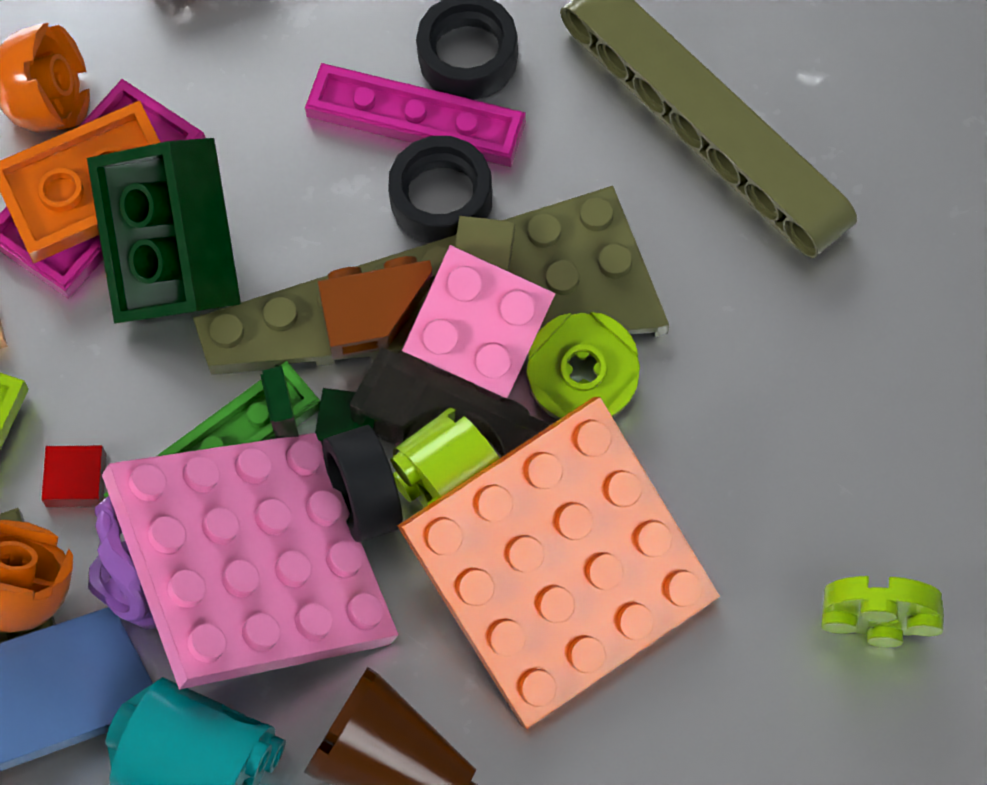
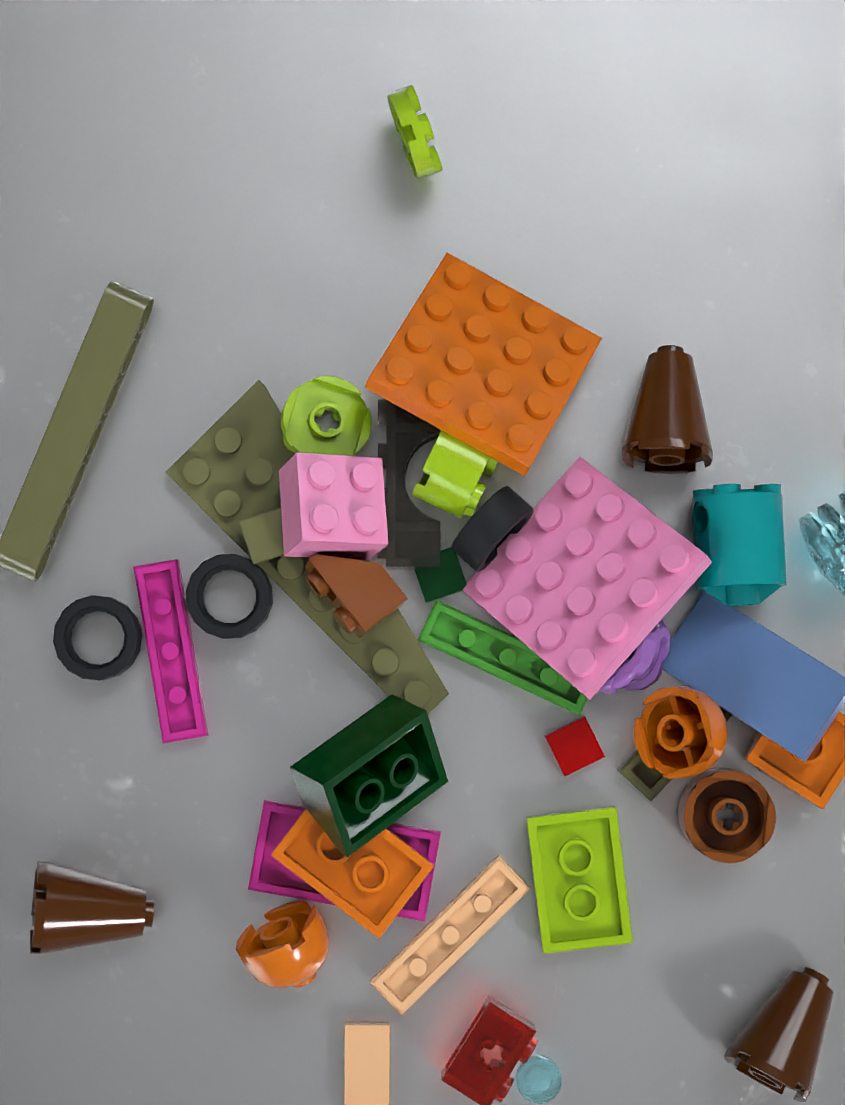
camera: 120 degrees left, 20 degrees up
dark green tile [260,366,299,438] -> none

